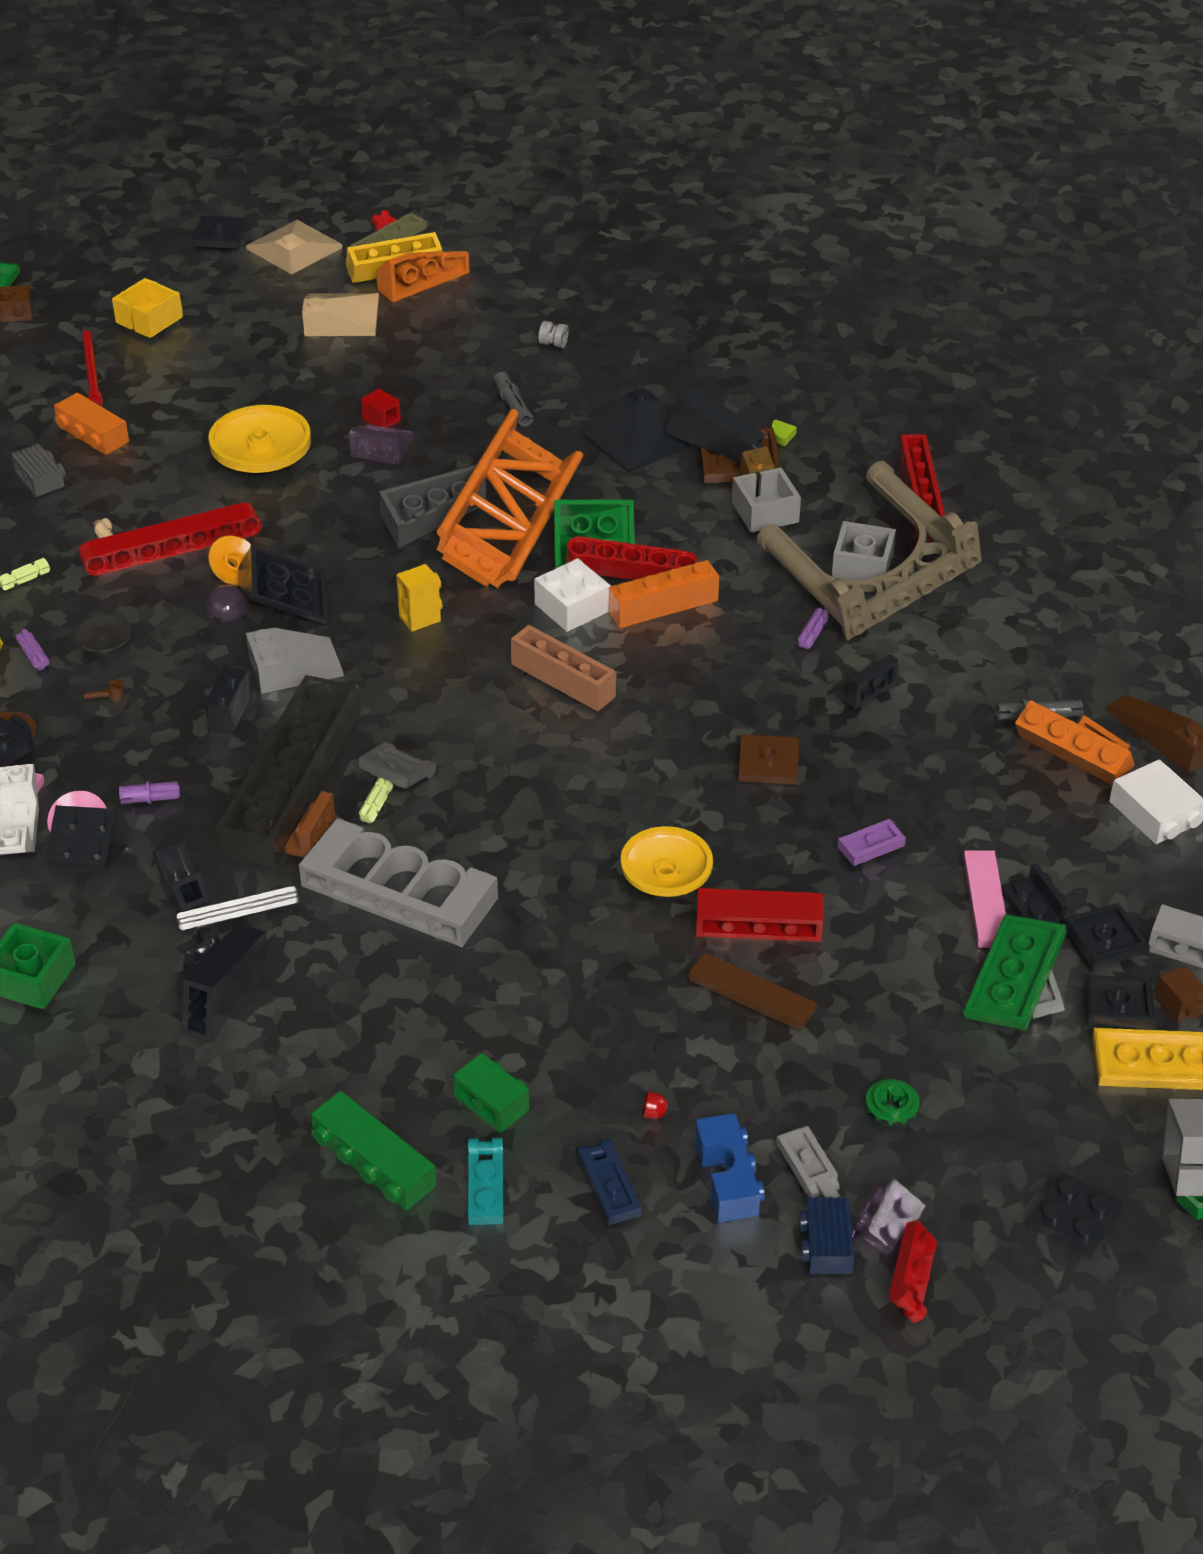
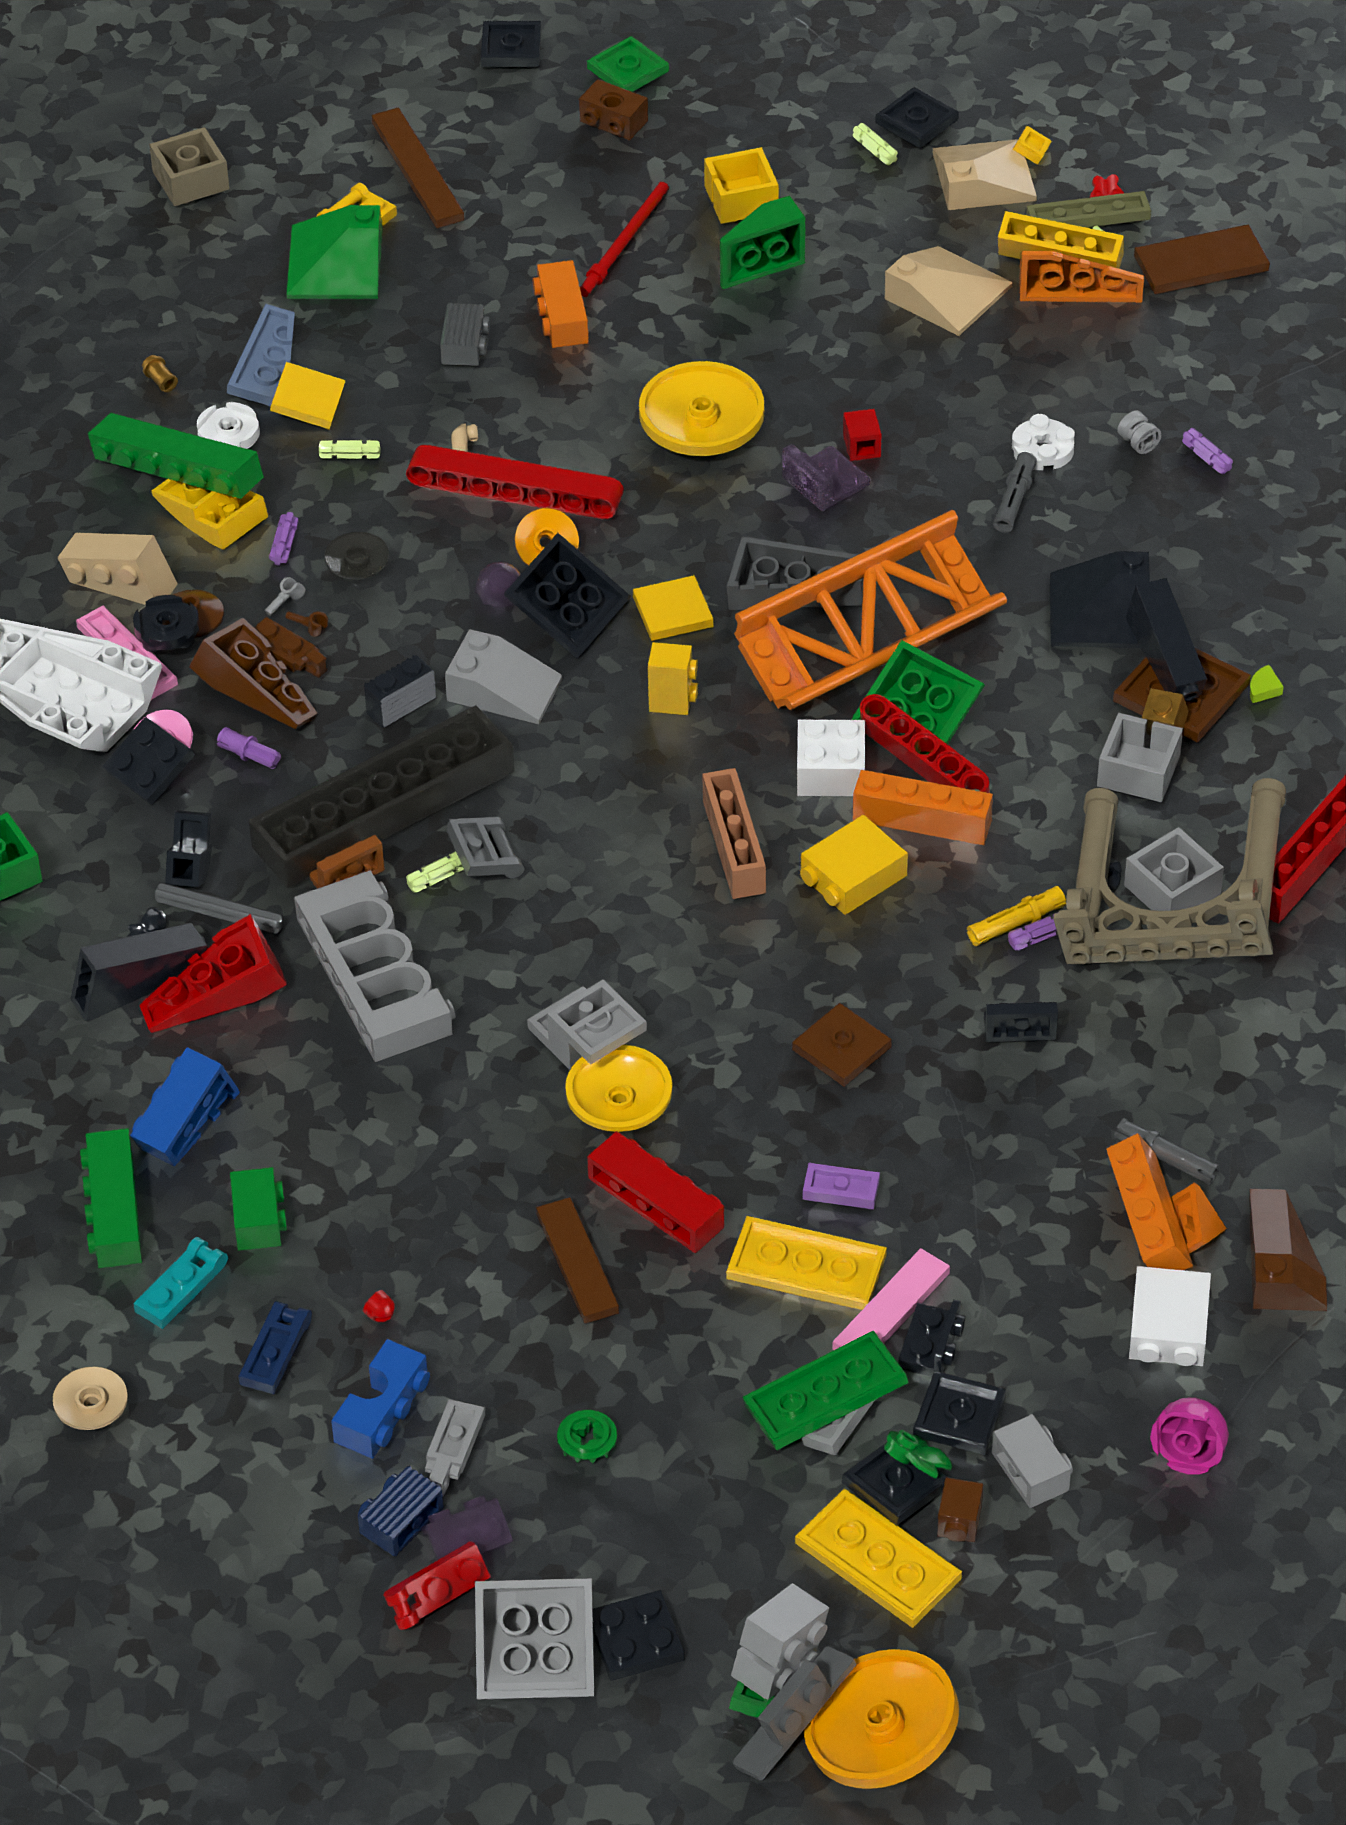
camera: 40 degrees right, 5 degrees up
none -> tan dish [53,1367,128,1430]
none -> blue wedge [130,1047,240,1167]
none -> red wedge [139,914,287,1033]
none -> reddish brown wedge [189,618,318,729]
none -> reddish brown hinge [254,617,327,678]
none -> light grey hand [265,577,305,616]
none -> light grey slope [475,1578,594,1700]
none -> light grey bracket [527,980,647,1070]
none -> yellow tile [633,575,714,641]
none -> green slope [720,195,805,289]
none -> yellow tile [726,1216,887,1310]
none -> yellow brick [800,815,908,915]
none -> yellowish green axle [853,123,898,165]
none -> green plate [884,1430,952,1479]
none -> yellow pin [967,886,1066,947]
none -> white plate [1012,414,1075,470]
none -> yellow tile [1013,126,1052,165]
none -> reddish brown tile [1134,224,1270,294]
none -> medium lavender axle [1182,428,1233,474]

